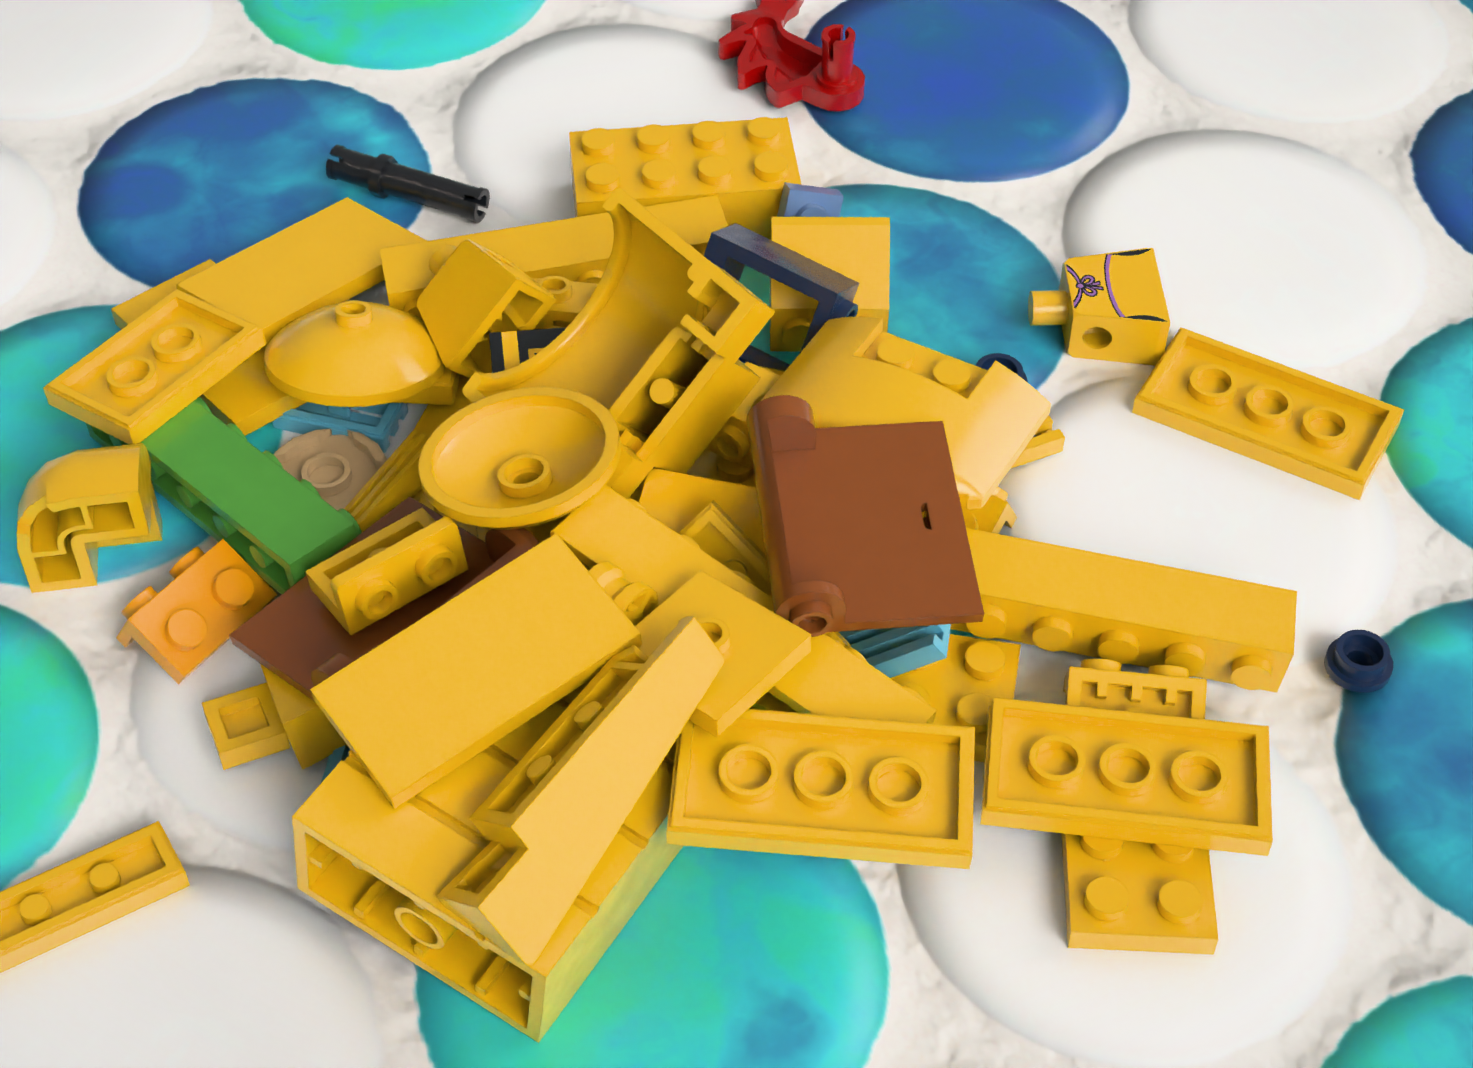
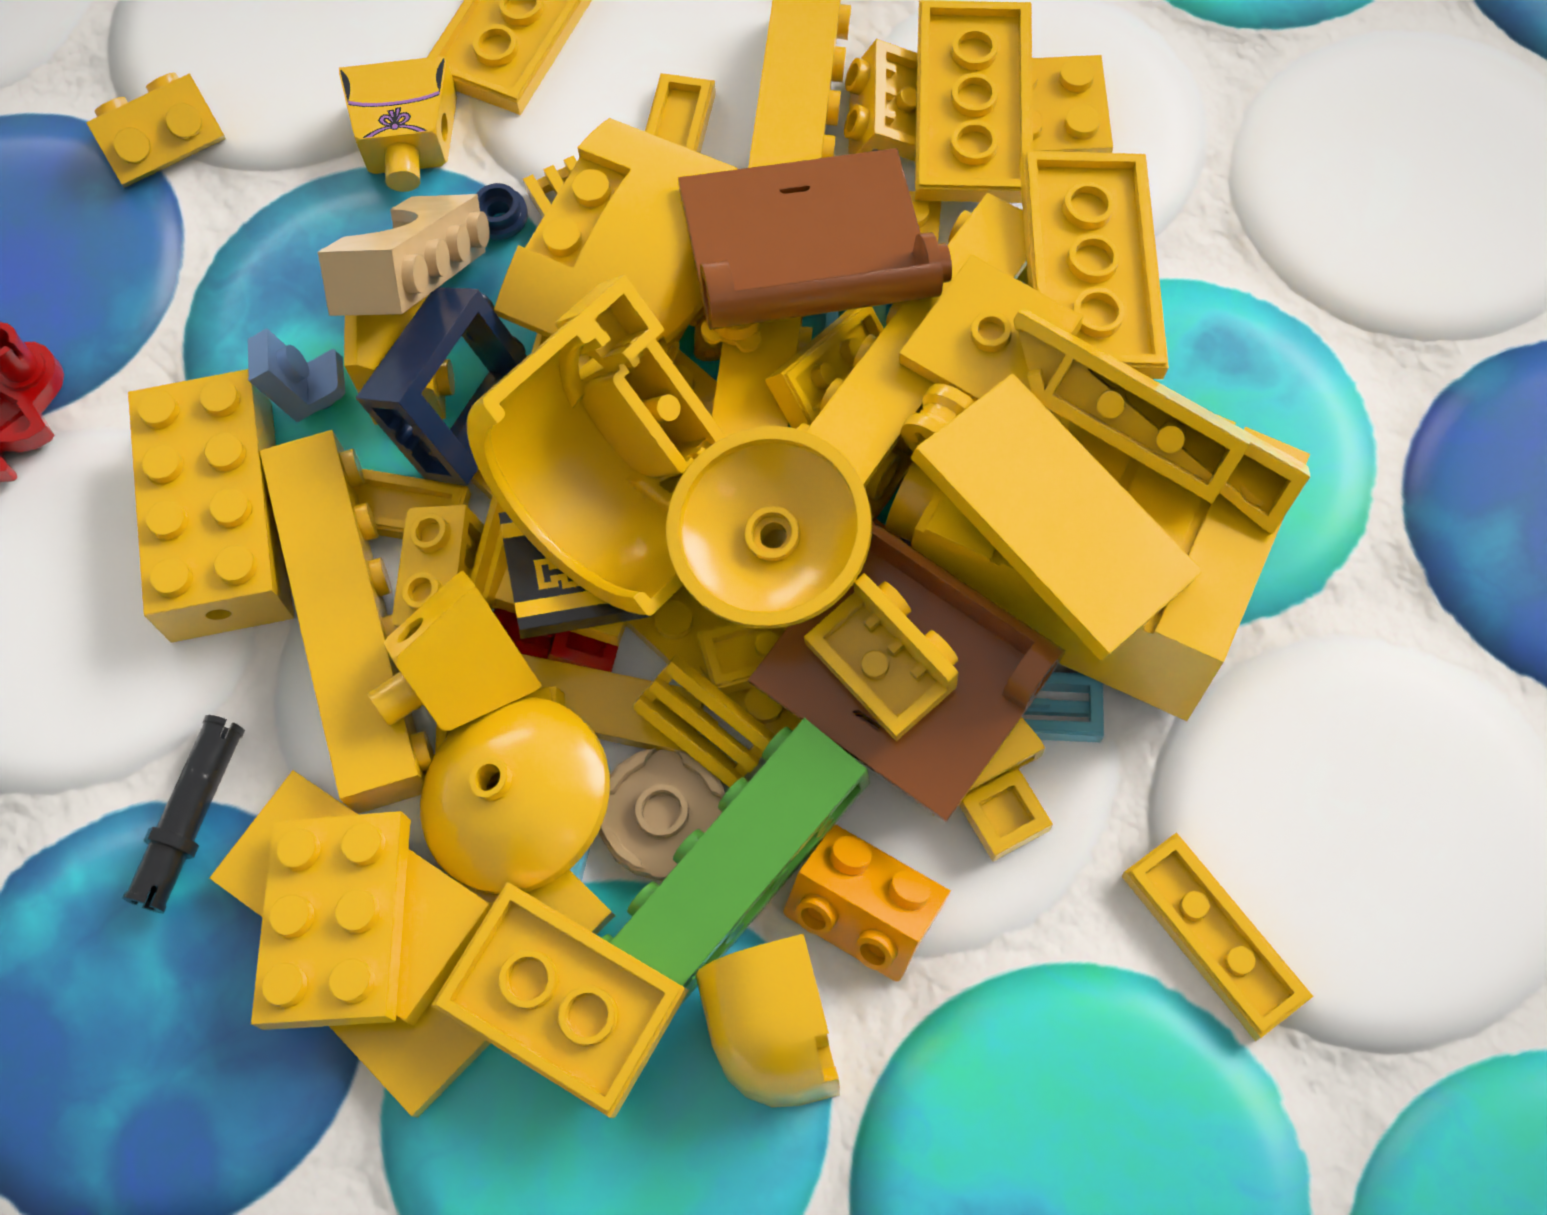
camera: 90 degrees left, 20 degrees up
none -> yellow bracket [86,72,226,188]
none -> yellow plate [251,811,411,1030]
none -> tan arch [318,194,489,316]
none -> yellow tile [645,73,716,153]

